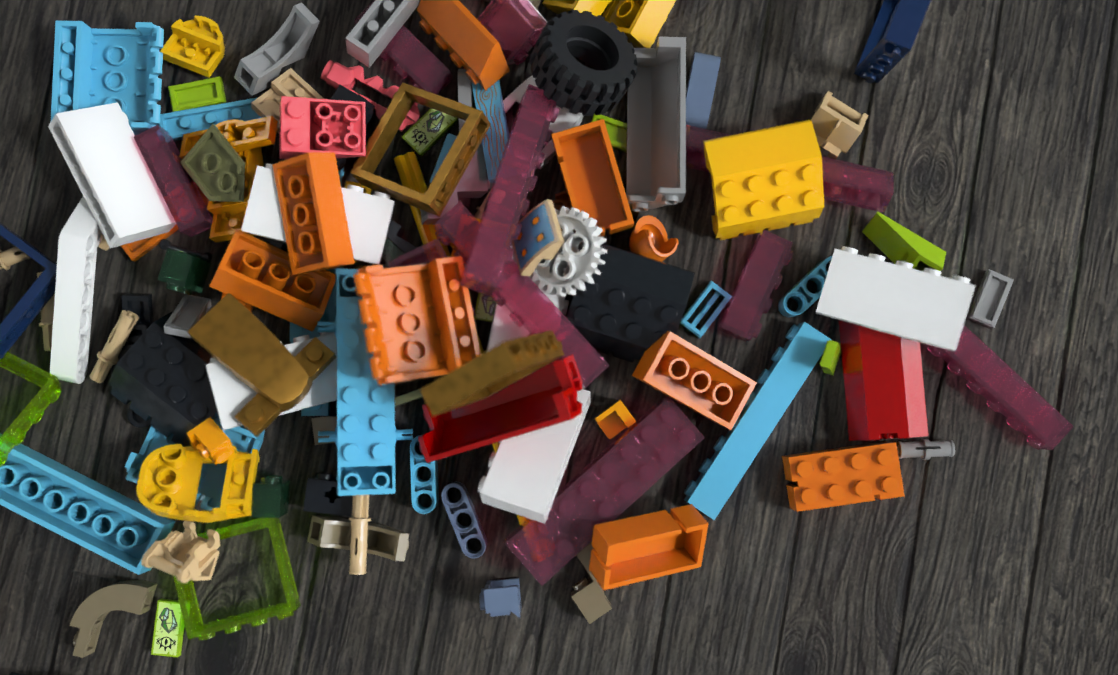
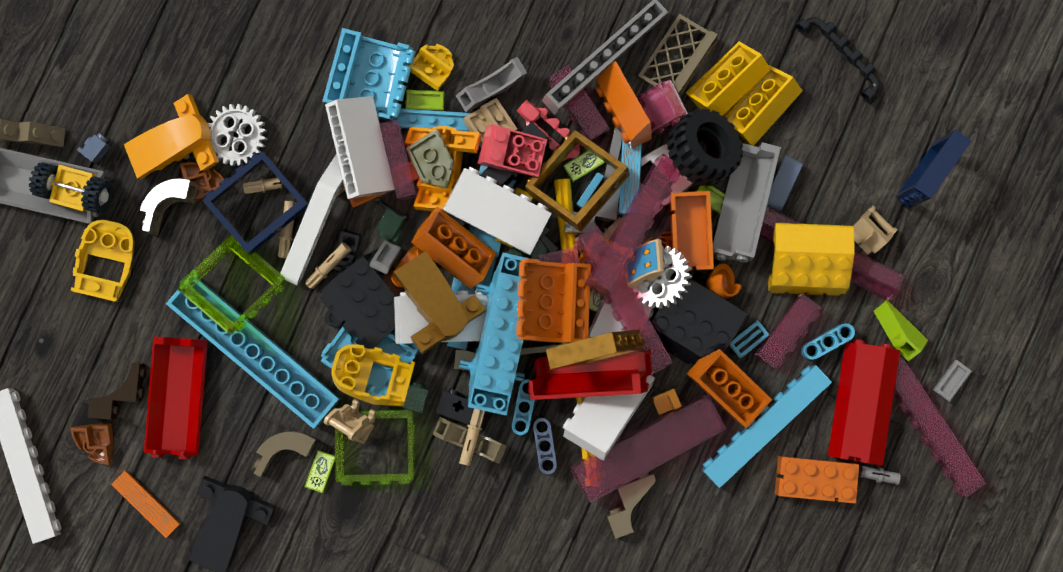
camera: 10 degrees right, 0 degrees up
light orange brick [187,417,234,465] -> none
orange slope [273,152,355,275] -> none
sand blue window [479,578,522,618] -> none
orange piece [589,504,709,590] -> none
white brick [816,246,976,352] -> none
lime tile [820,340,841,375] -> none

